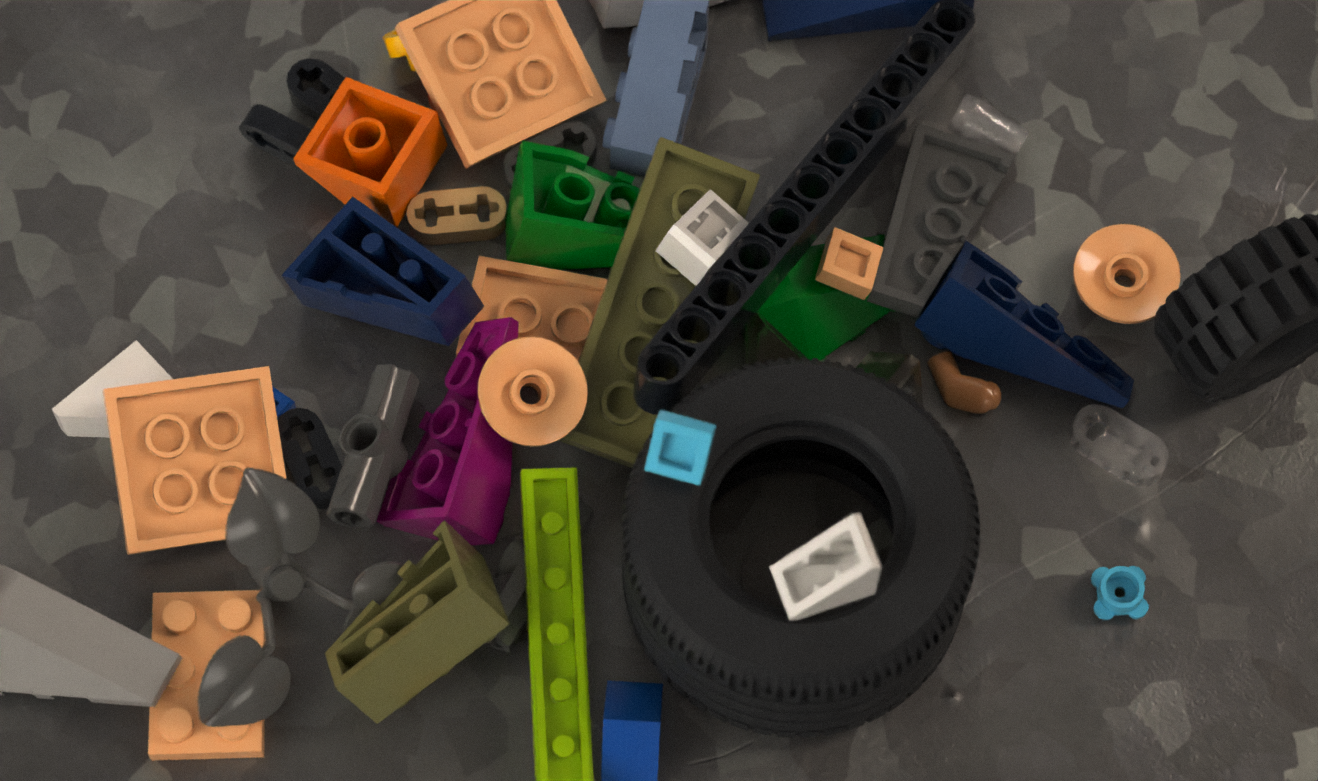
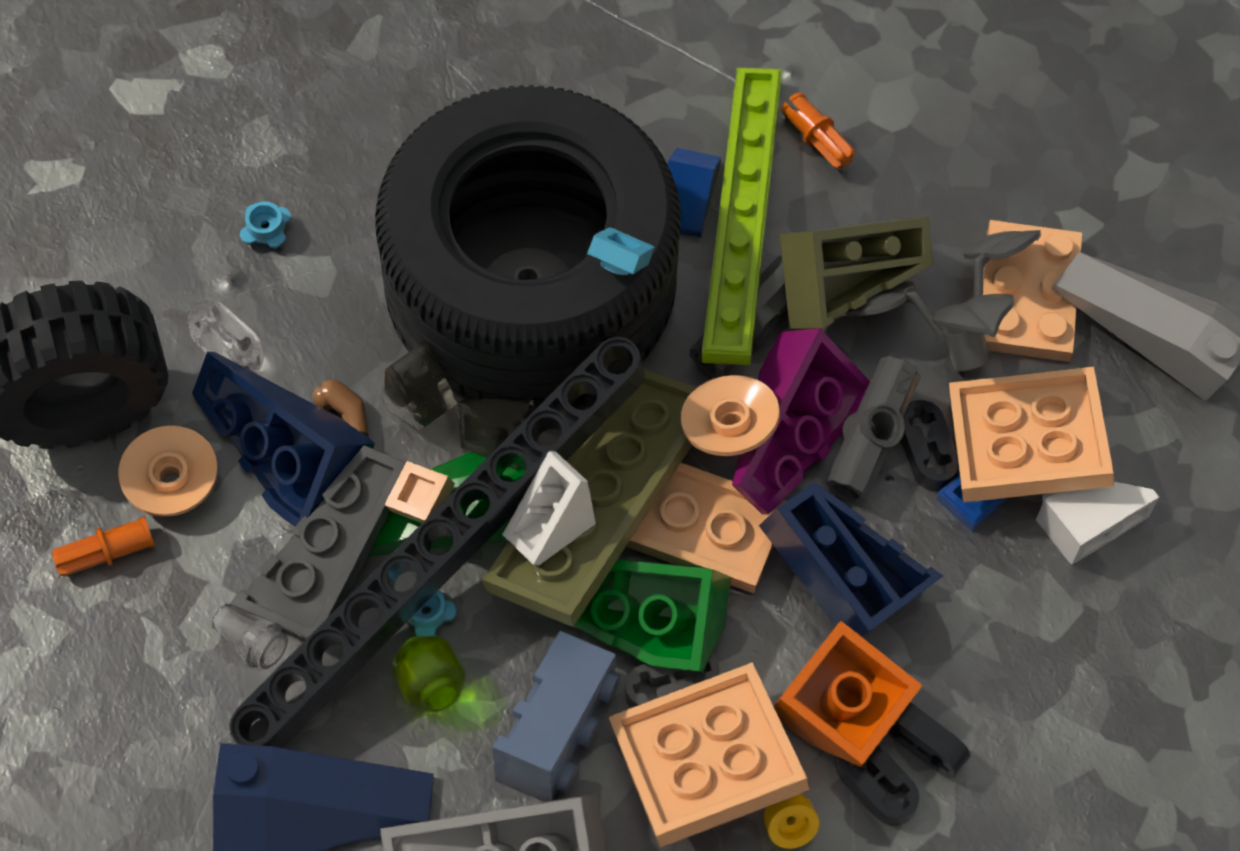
camera: 170 degrees left, 5 degrees down
tan beam [407,186,507,245] -> none
white slope [770,513,881,620] -> none
none -> orange axle [52,516,155,576]
none -> clear neon green head [391,635,466,712]

